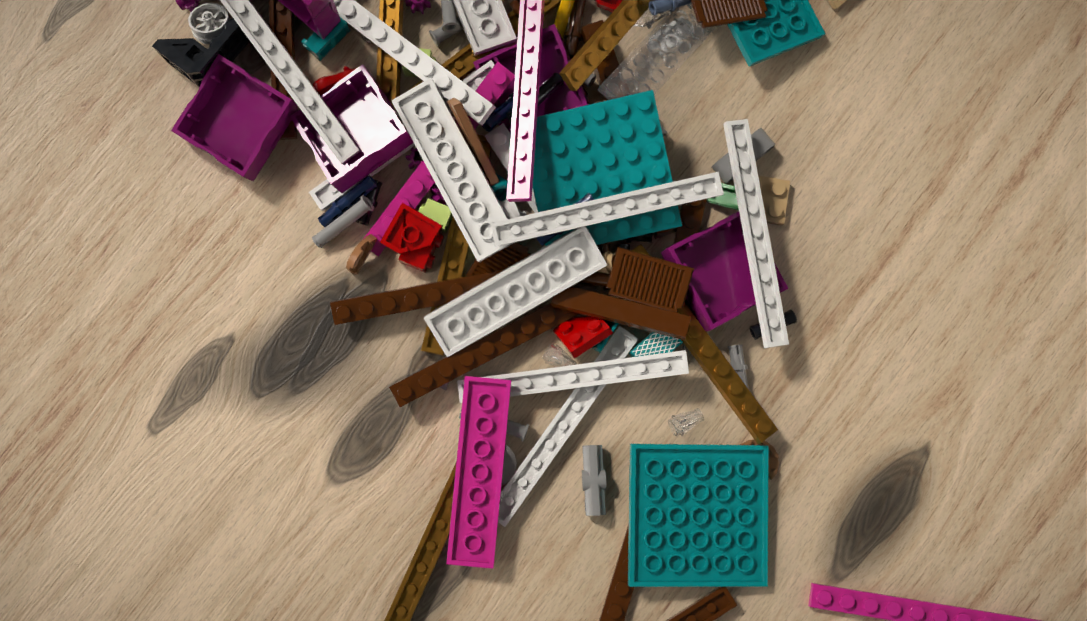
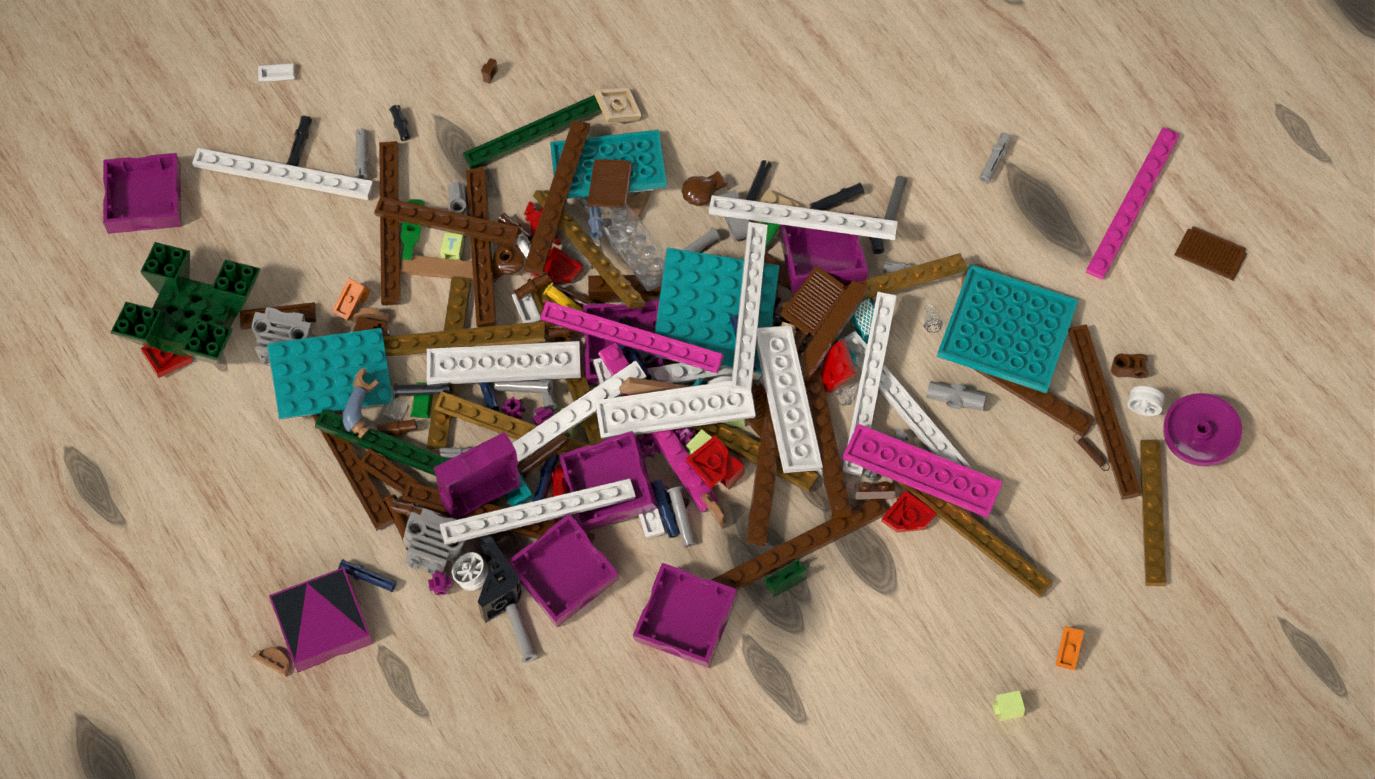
camera: 65 degrees left, 20 degrees down
none -> light grey pin [506,604,537,663]
none -> reddish brown pin [517,433,571,478]
none -> magenta gear [532,406,554,426]
none -> dark blue pin [532,454,559,502]
none -> medium nougat tile [625,191,650,225]
none -> magenta tile [633,563,738,668]
none -> reddish brown animal [681,171,728,206]
none -> light grey pin [682,227,720,252]
none -> reddish brown plate [711,499,887,590]
none -> black pin [745,160,772,201]
none -> dark green hinge [763,558,808,597]
none -> black pin [809,182,865,211]
none -> reddish brown plate [855,481,895,499]
none -> red plate [881,491,937,533]
none -> dark grey pin [884,176,907,221]
none -> light grey pin [979,133,1012,184]

